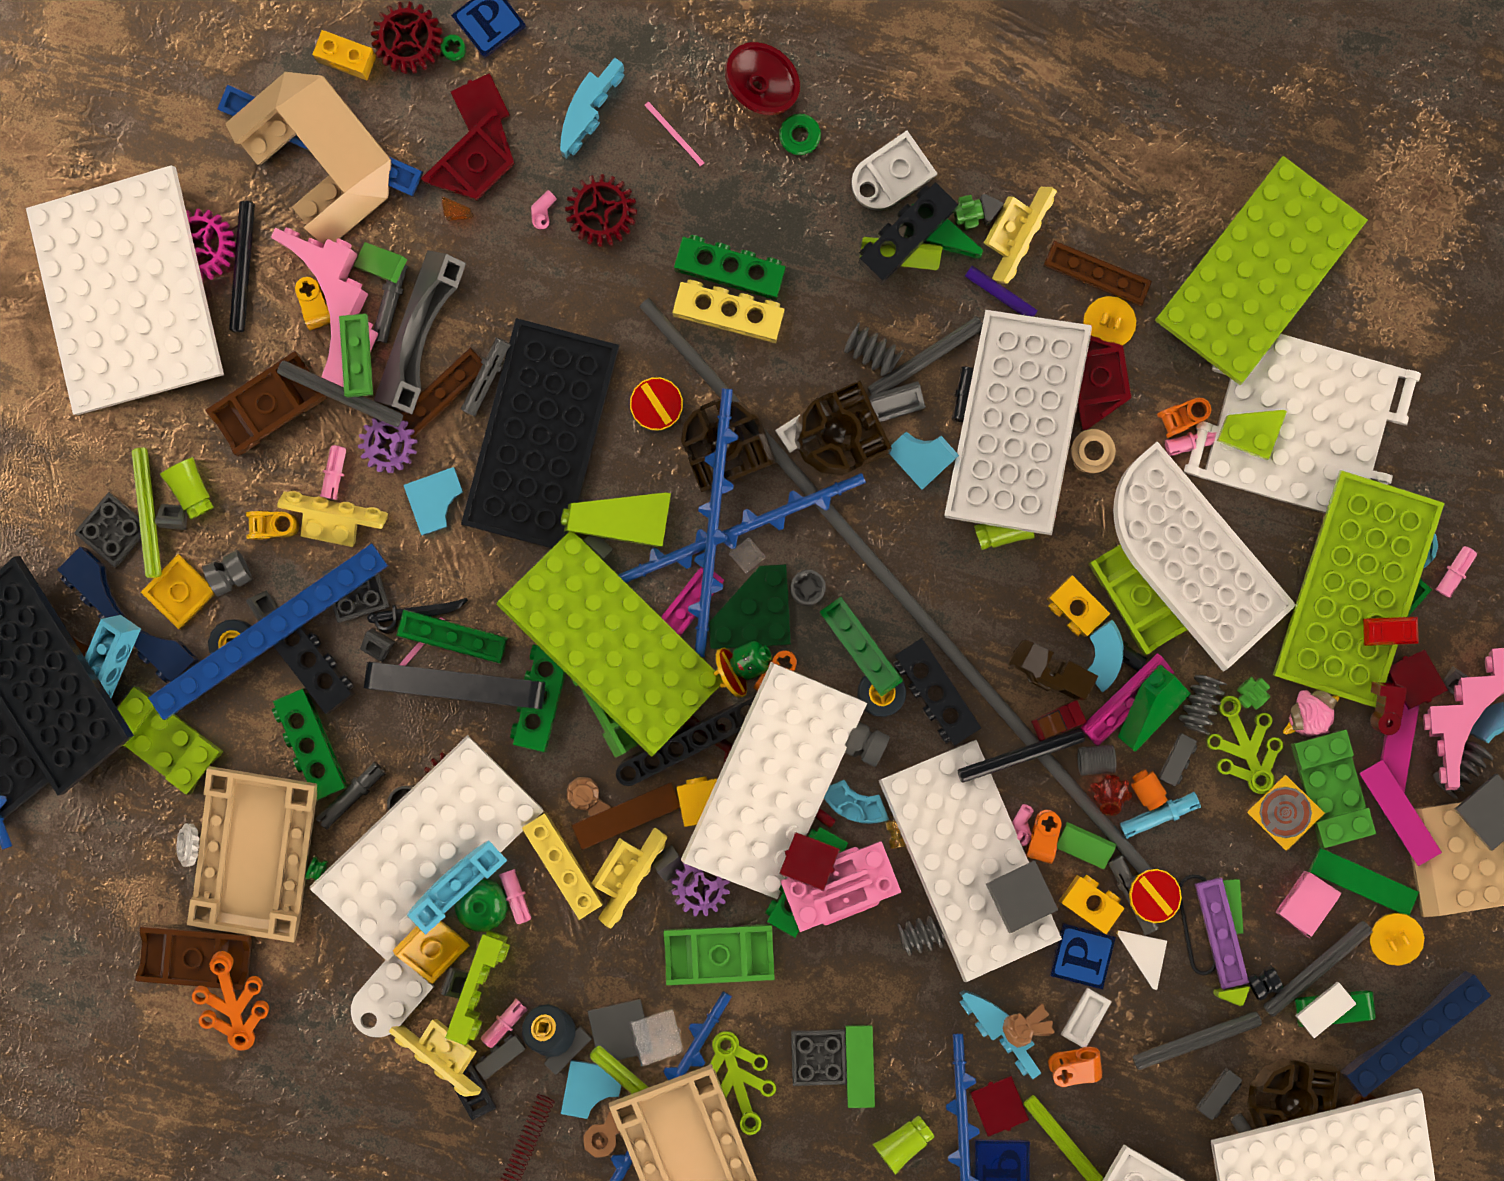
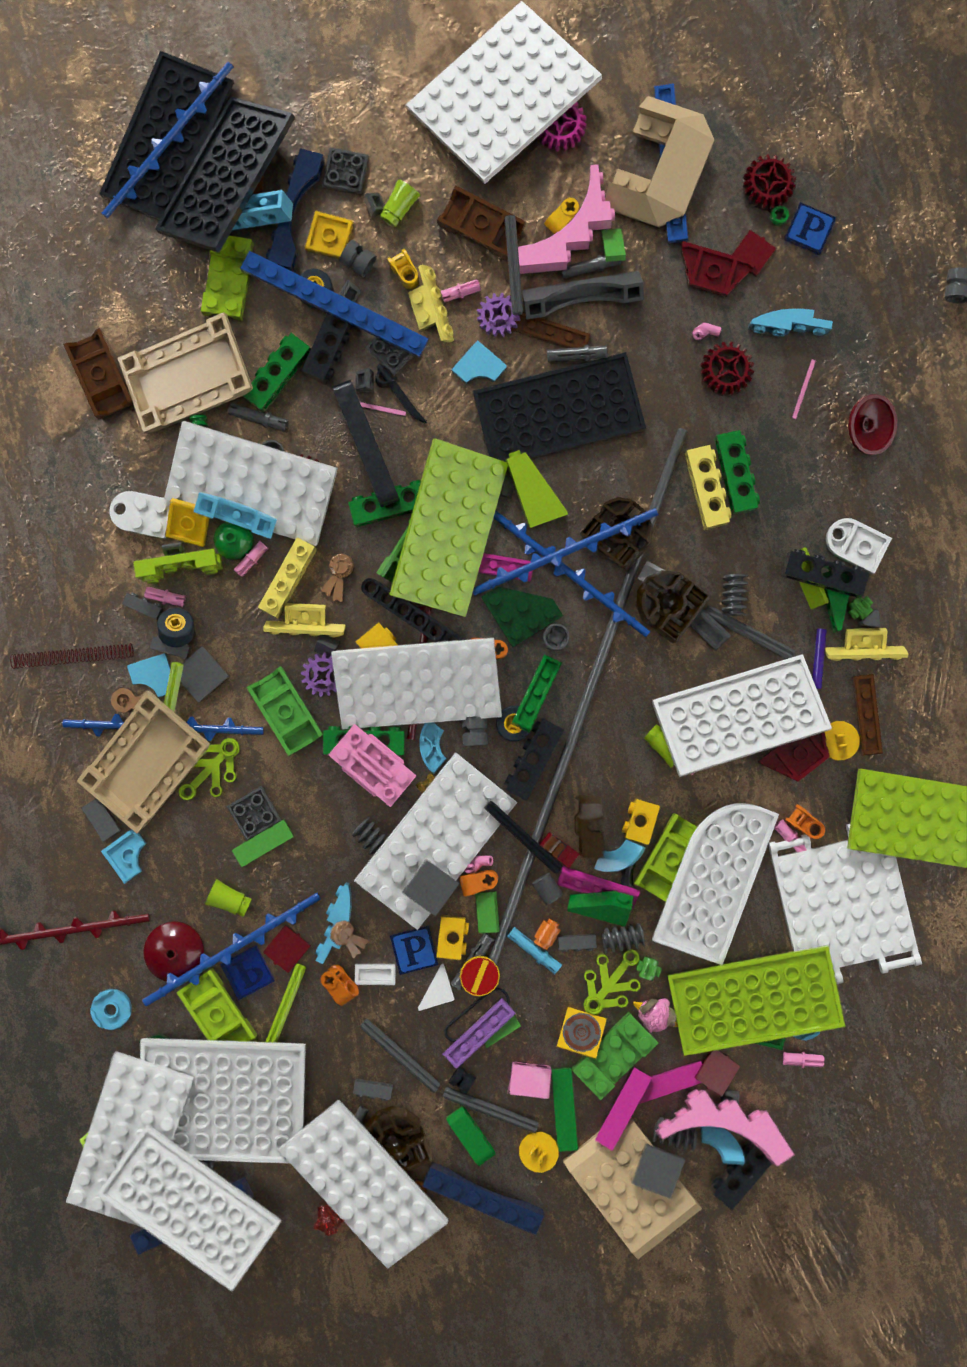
camera: 60 degrees right, 0 degrees up
lime axle [132,447,162,578] -> none
white gear [176,823,200,867] -> none
orange plant [192,951,269,1050] -> none
black axle [229,201,255,333] -> none
yellow brick [312,30,376,80] -> none
bright green tile [339,313,373,398] -> none
light yellow bracket [389,1019,482,1097] -> none
green tile [396,609,508,664] -> none
clear orange slope [442,197,473,221] -> none
black slope [452,1060,497,1120] -> none
reddish brown tile [571,782,681,850] -> none
red piece [630,377,683,430] -> none
clear piece [630,1009,684,1066] -> none
piece [714,647,747,698] -> none
clear slope [729,537,766,574] -> none
green head [730,641,772,680] -> none
green piece [779,114,821,155] -> none
dark red piece [779,832,840,891] -> none
medium azure tile [890,432,959,489] -> none
black pin [951,367,974,423] -> none
tan piece [1071,429,1116,473] -> none
clear red rock [1091,775,1132,816] -> none
lime slope [1213,984,1250,1006] -> none
lime wing [1217,410,1287,460] -> none
white tile [1295,982,1356,1038] -> none
red tile [1363,617,1419,646] -> none
dark red leg [1370,681,1407,735] -> none

